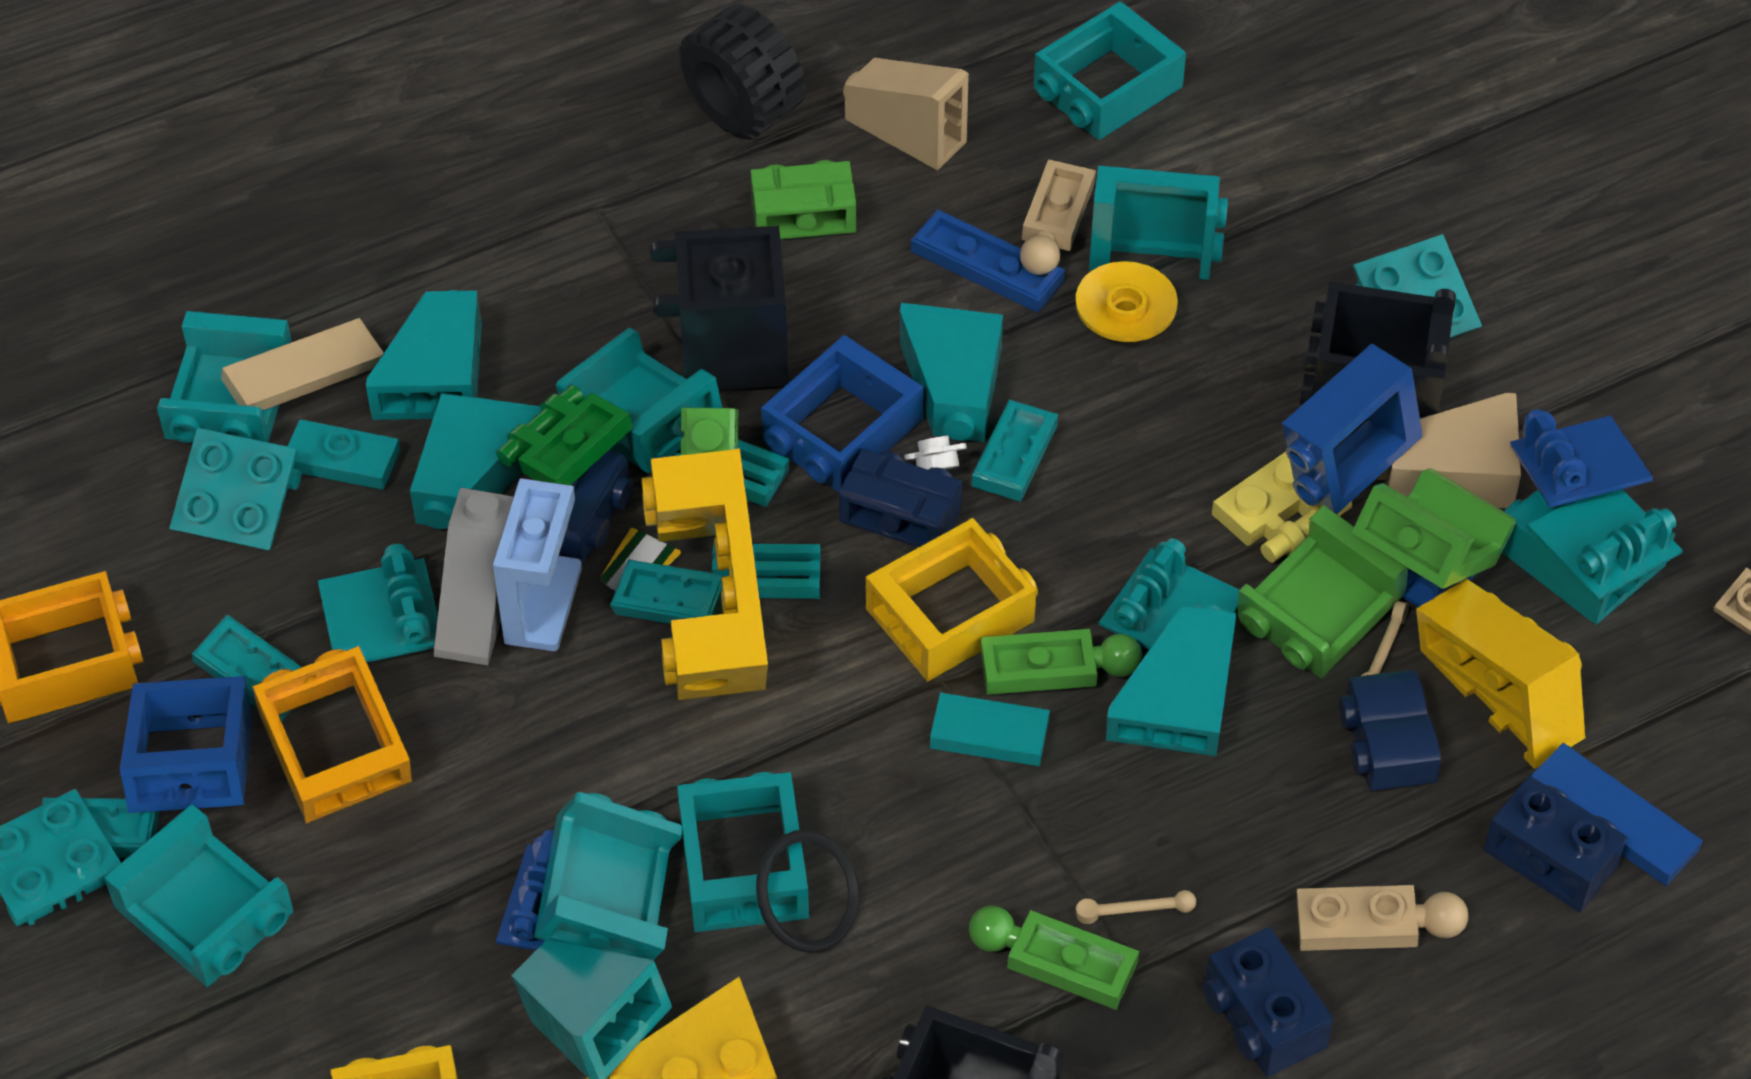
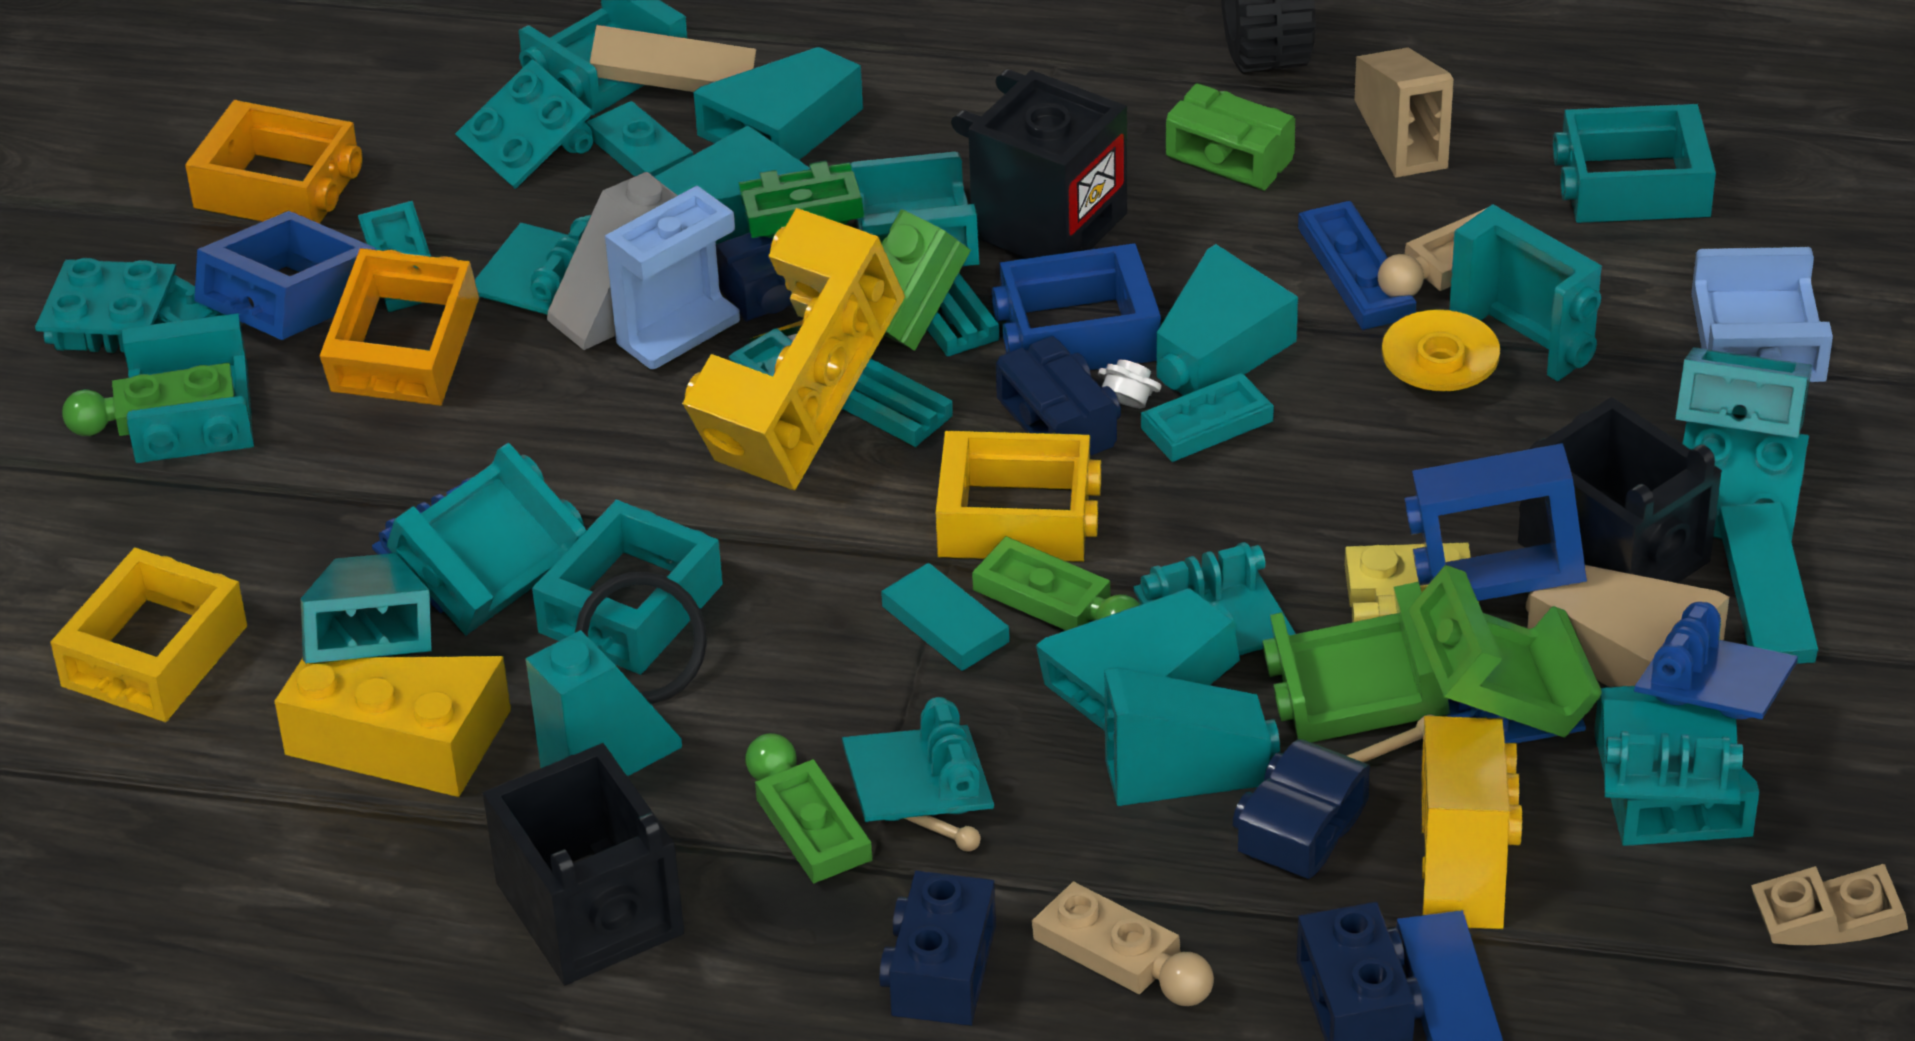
camera: 40 degrees right, 10 degrees down
none -> bright green plate [62,363,235,436]
none -> teal slope [526,630,682,776]
none -> teal hinge [842,697,994,822]
none -> teal slope [1104,667,1280,806]
none -> teal window [1675,347,1812,438]
none -> light blue panel [1691,247,1833,382]
none -> teal tile [1718,502,1818,664]

